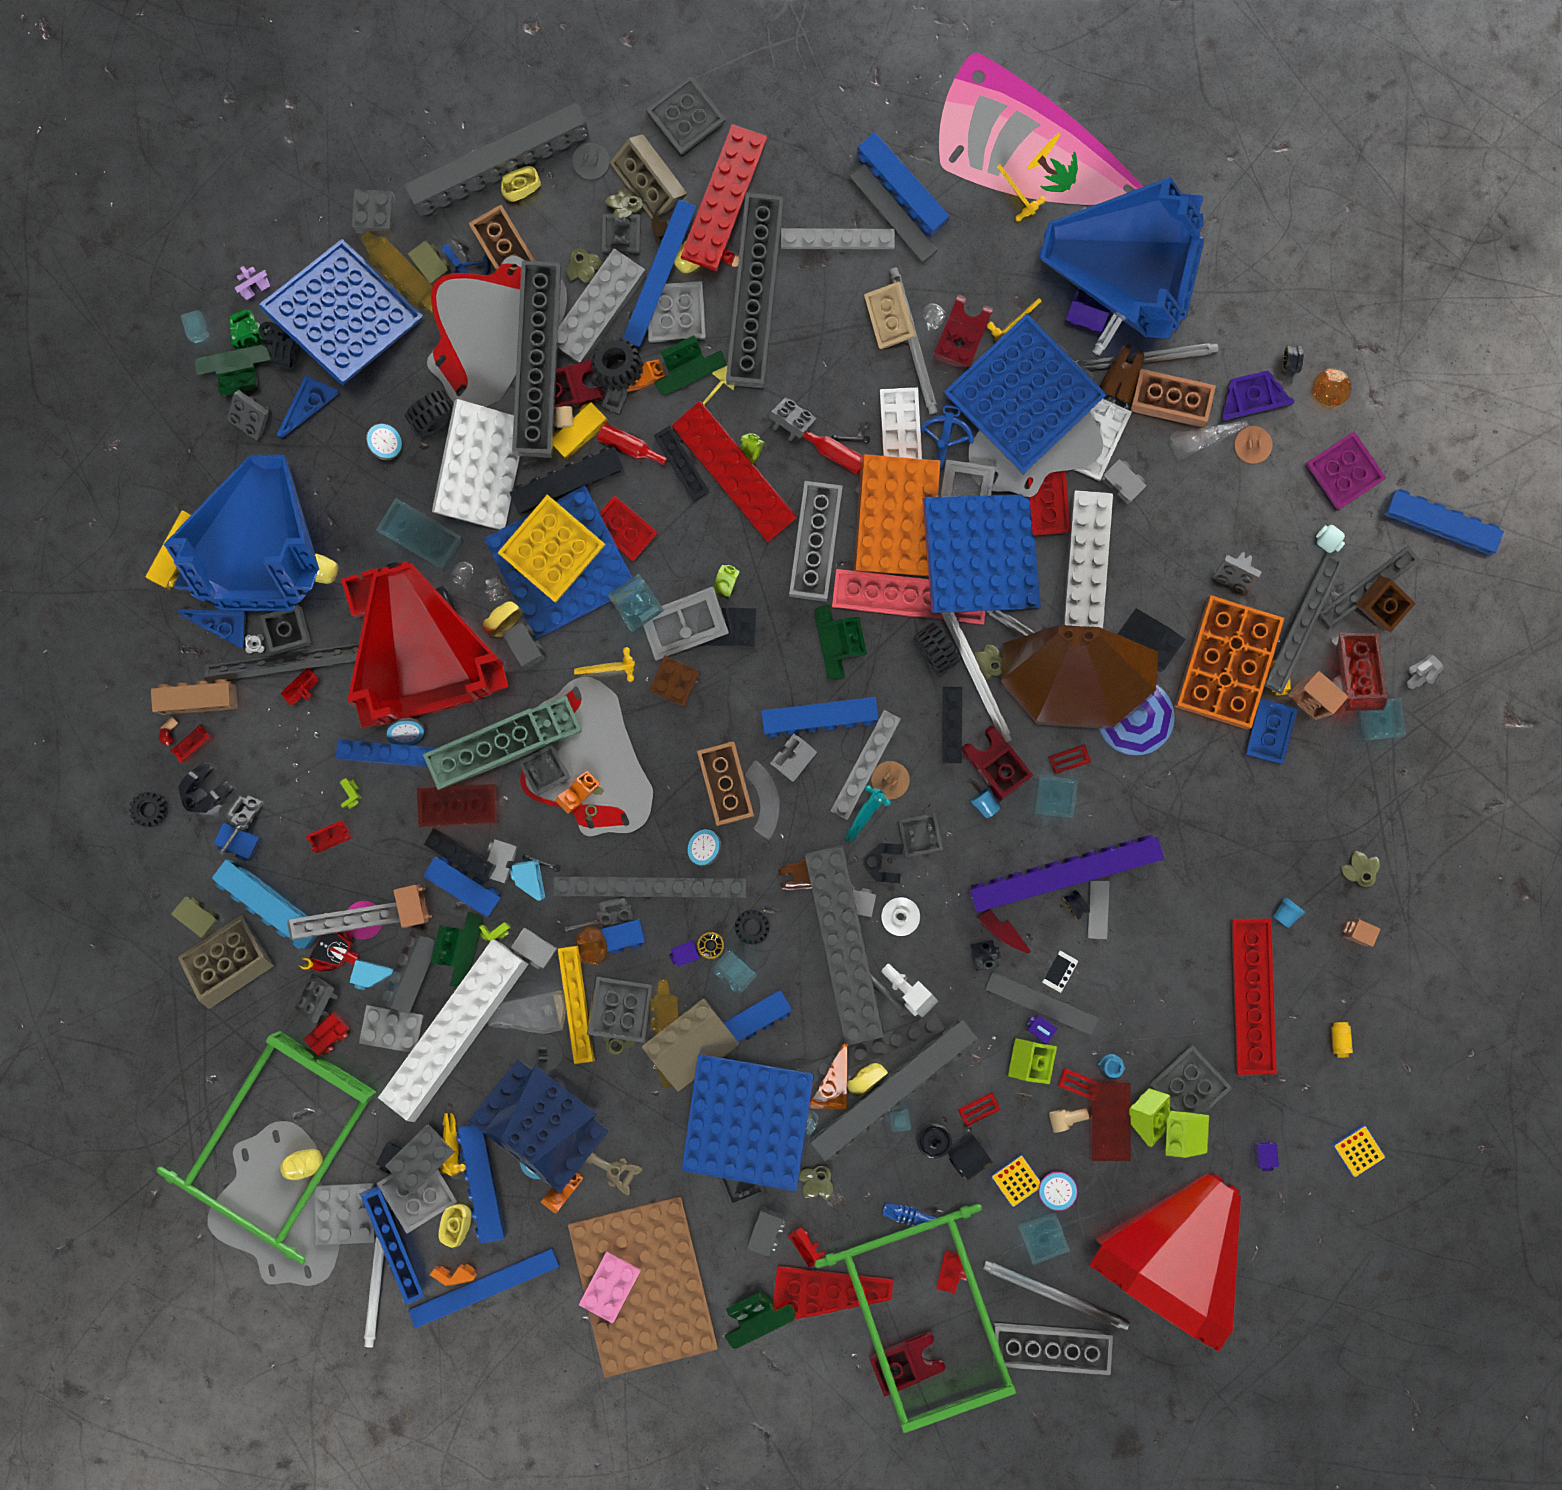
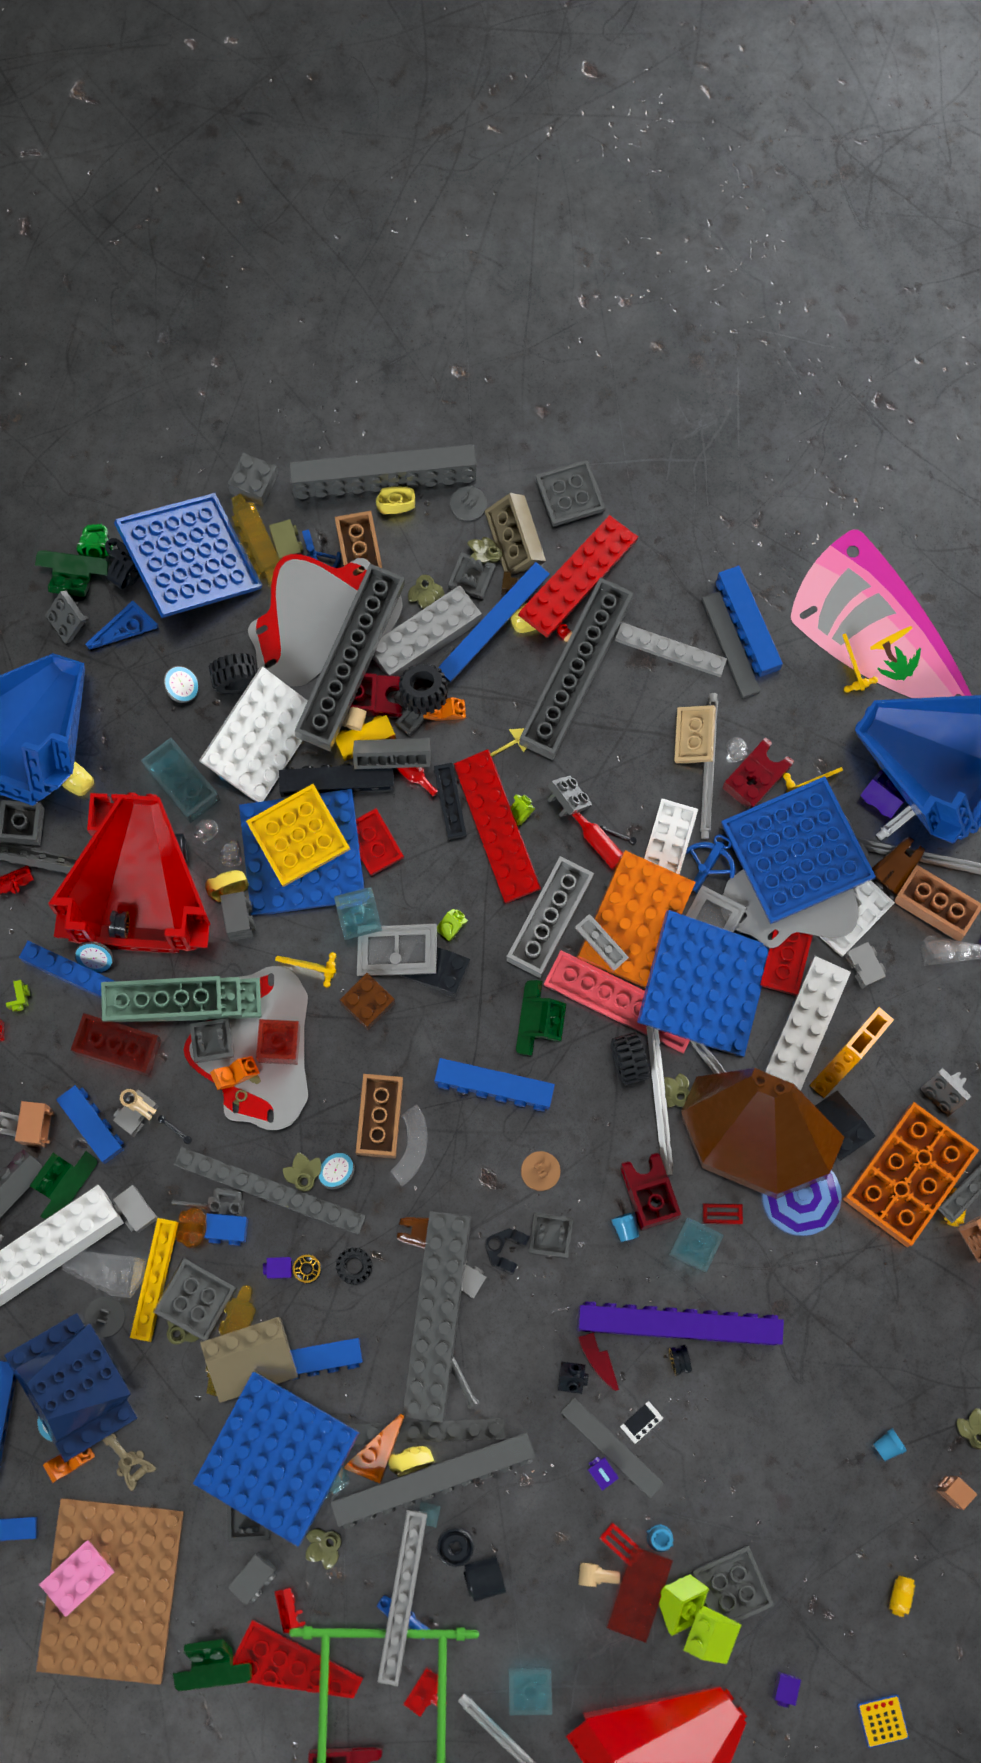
camera: 15 degrees right, 10 degrees down
clear light blue brick [180,310,209,342] -> none
lavender hips [235,266,270,300] -> none
black plate [424,828,497,882] -> none
lime bracket [479,922,511,942] -> none
medium azure slope [510,860,545,901] -> none
light grey plate [648,281,706,343] -> none
dark green plate [654,335,726,395] -> none
clear light blue brick [713,949,758,993] -> none
light grey brick [770,734,817,782] -> none
light grey plate [831,710,901,820] -> none
teal piece [845,785,891,843] -> none
white dish [881,897,920,936] -> none
white brick [881,964,939,1018] -> none
black plate [942,686,962,764] -> none
red tile [957,1092,1001,1127] -> none
yellow tile [990,1153,1041,1208] -> none
lime slope [1008,1038,1057,1084] -> none
piece [1038,1172,1078,1211] -> none
light grey tile [1087,880,1110,939] -> none
red plate [1231,919,1277,1075] -> none
blue plate [1245,699,1298,764] -> none
none -> black wheel [109,911,129,938]
none -> tan pin [120,1089,157,1120]
none -> clear red brick [256,1019,301,1065]
none -> olive plate [283,1152,321,1192]
none -> dark grey brick [353,738,431,769]
none -> light grey tile [377,1509,427,1686]
none -> light grey plate [574,914,629,971]
none -> light orange slope [809,1007,894,1098]

